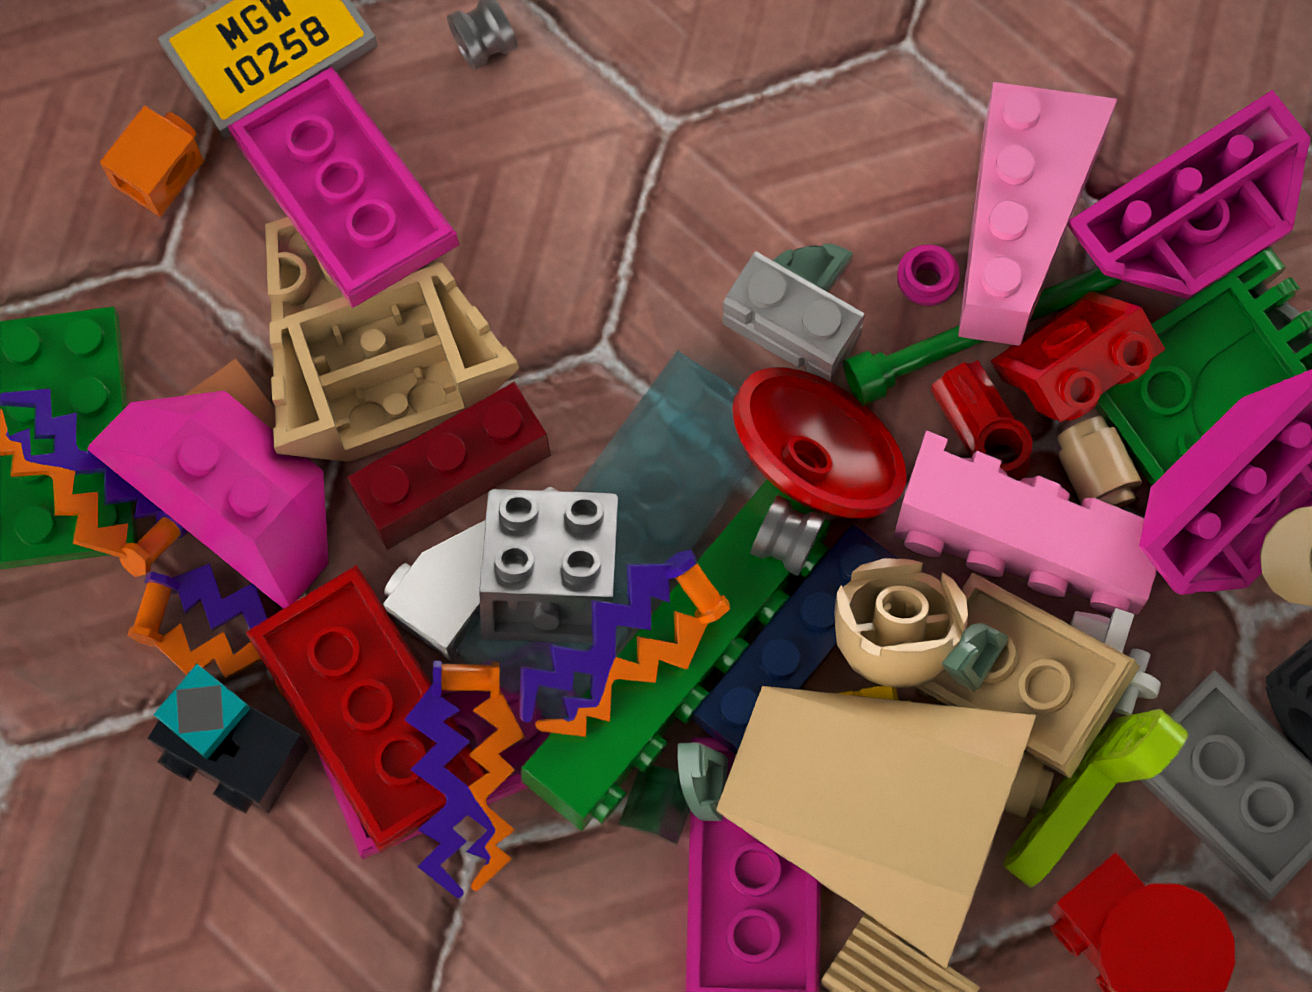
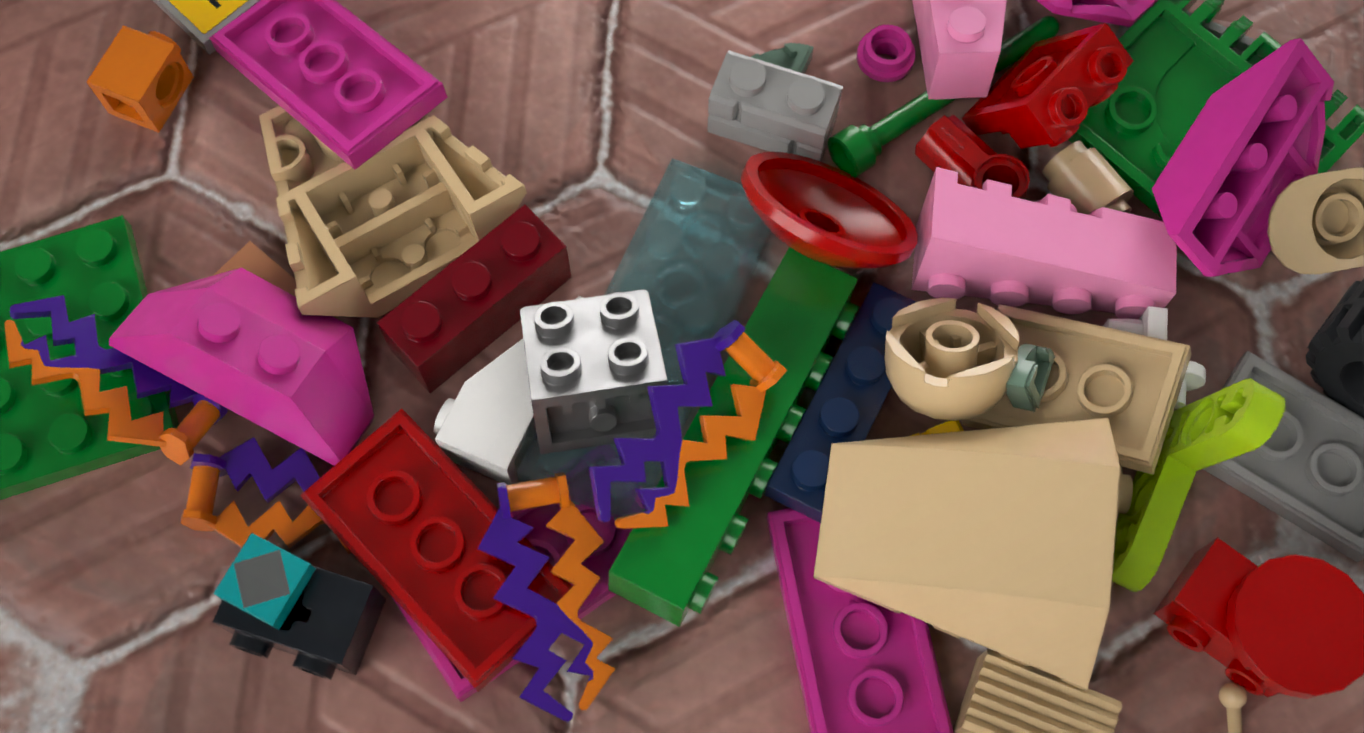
camera: 15 degrees left, 5 degrees down
clear green slope [619,765,690,845] -> none
sand green tile [678,743,728,821] -> none
flat silver wheel [750,495,825,576] -> none

